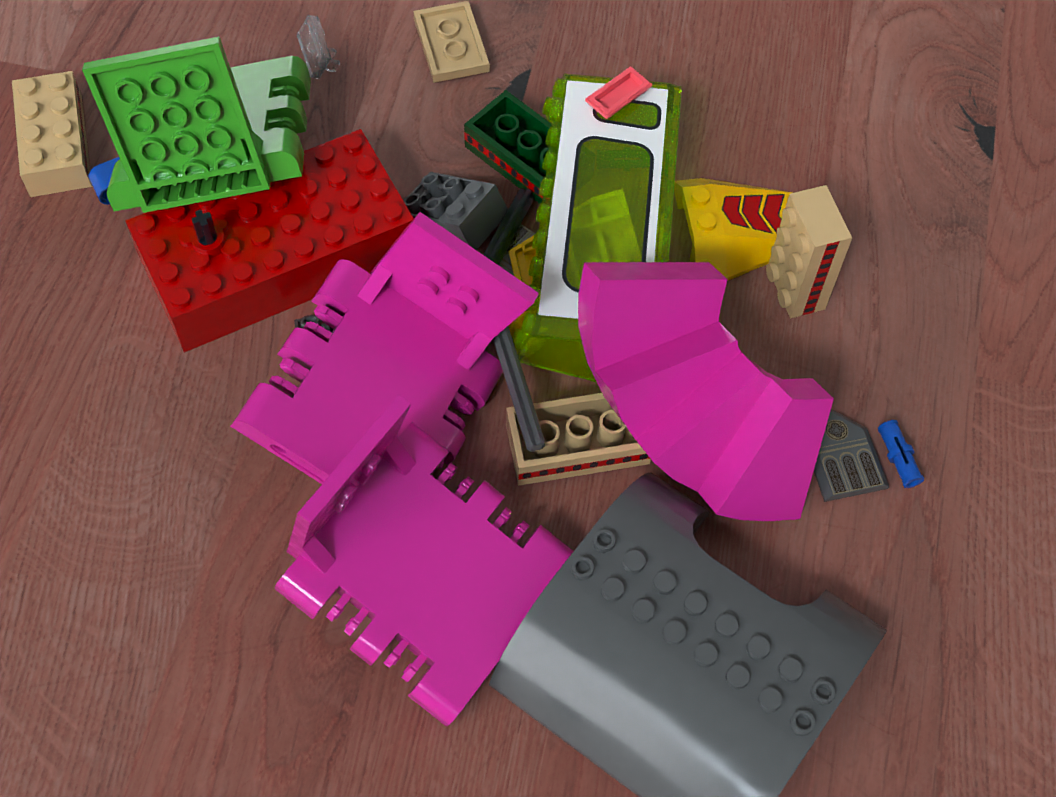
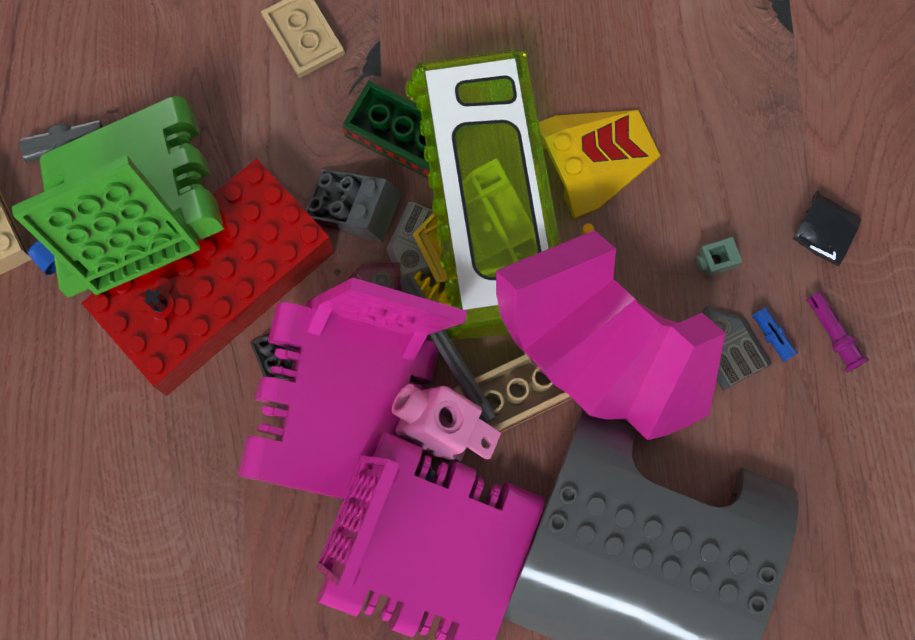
camera: 15 degrees left, 15 degrees up
clear plate [297,15,341,79] -> none
black axle [483,188,534,265] -> none
coral tile [585,66,653,120] -> none
tan brick [766,185,852,318] -> none
none -> bright pink piece [392,384,501,462]
none -> sand green brick [695,237,742,277]
none -> black slope [792,190,862,266]
none -> magenta pin [806,291,869,373]

